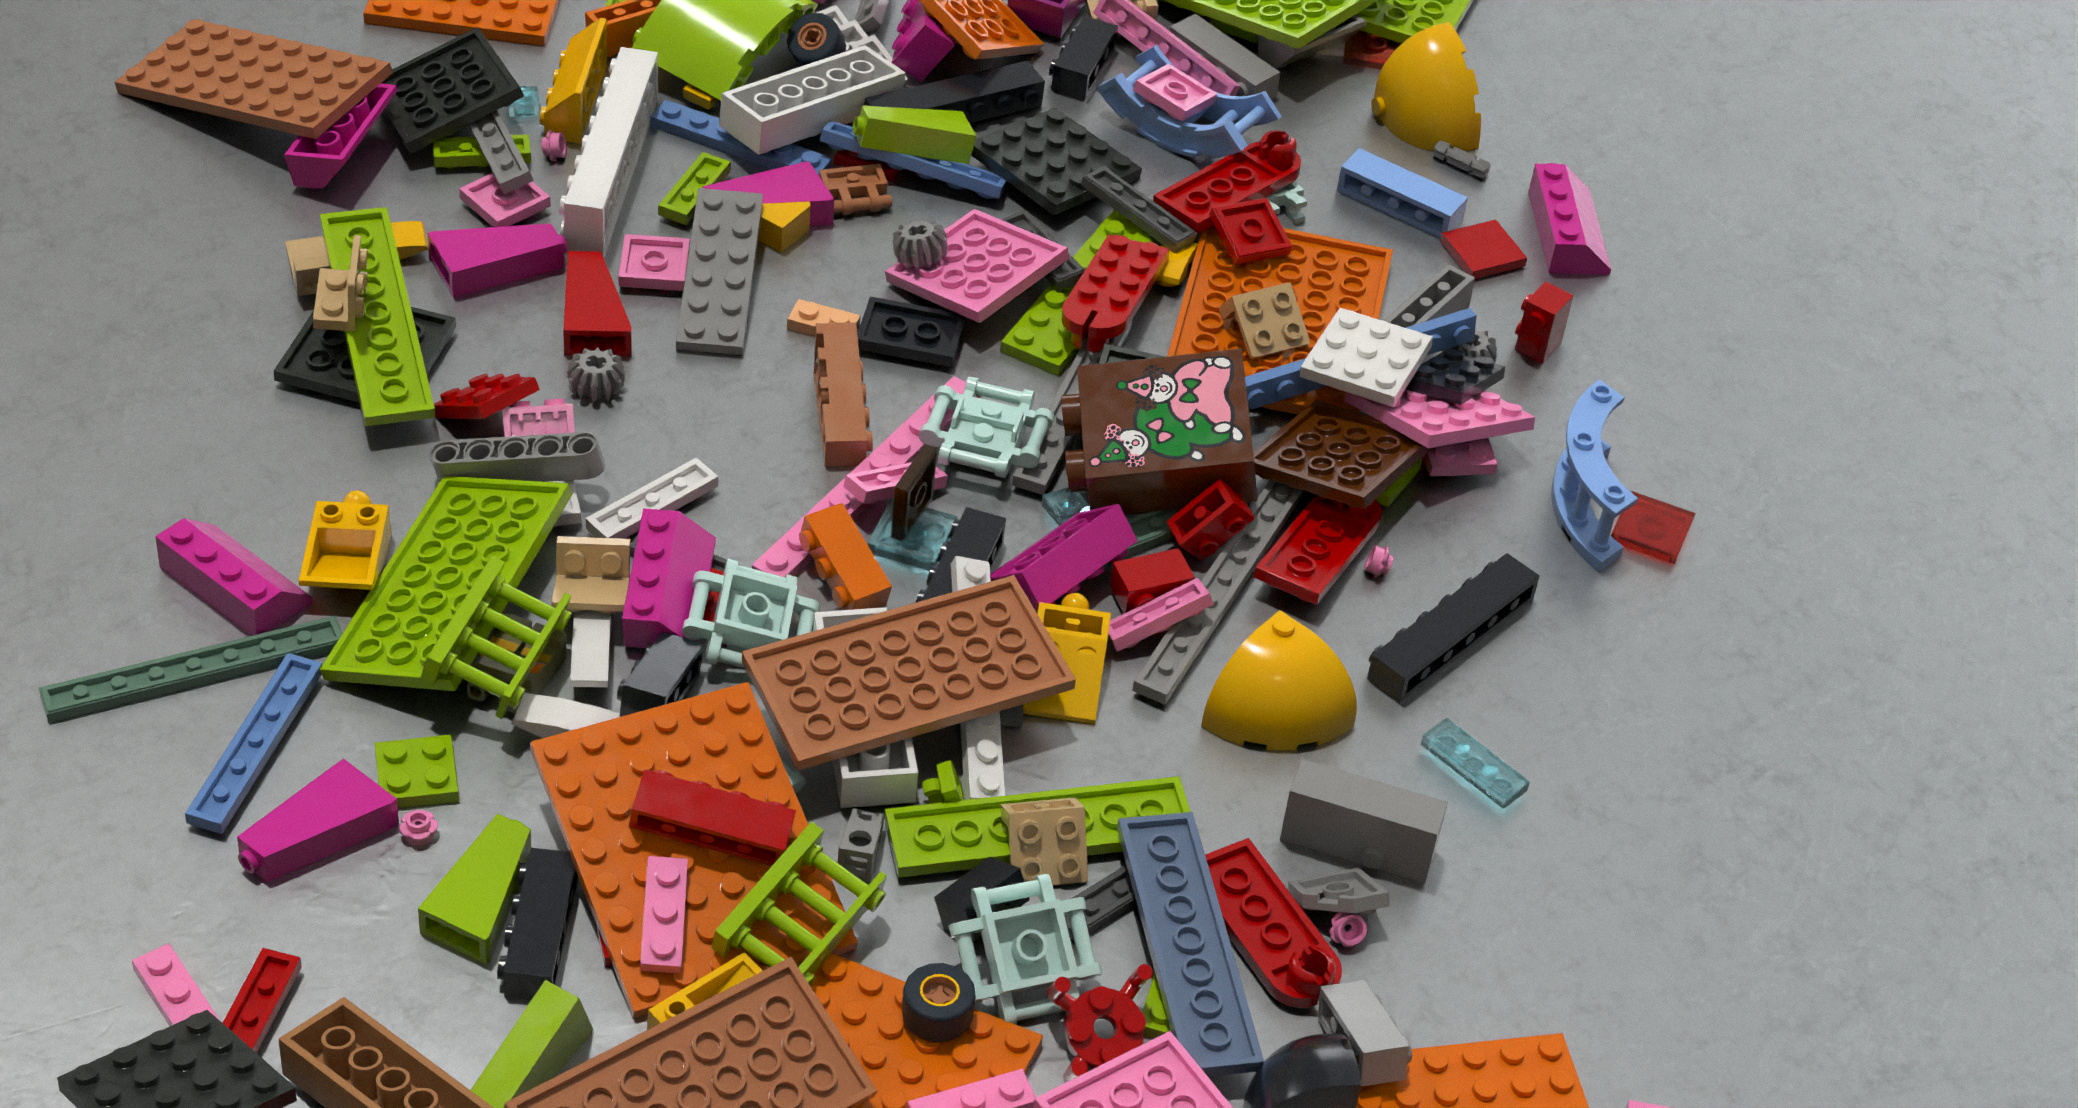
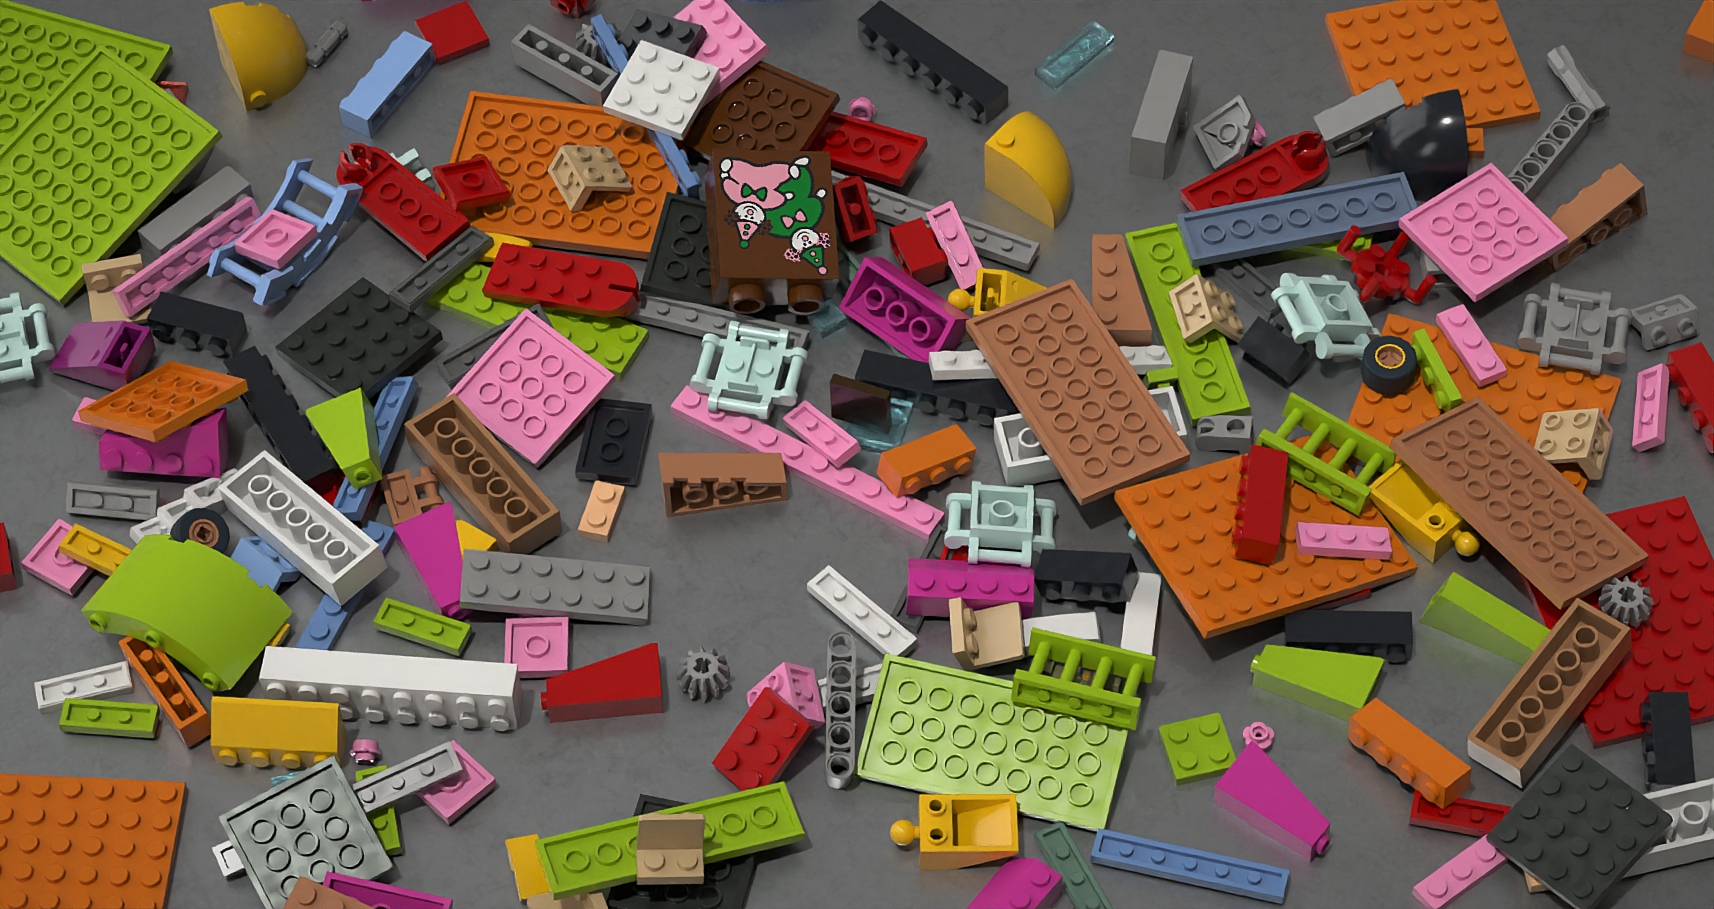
camera: 85 degrees left, 10 degrees up
dark pink slope [428,223,568,298] -> none
light grey gear [892,218,948,270] -> none
none -> medium nougat brick [404,393,563,555]
none -> nougat wedge [1091,234,1152,347]
none -> orange brick [1348,698,1472,809]
none -> lime plate [1411,329,1462,413]

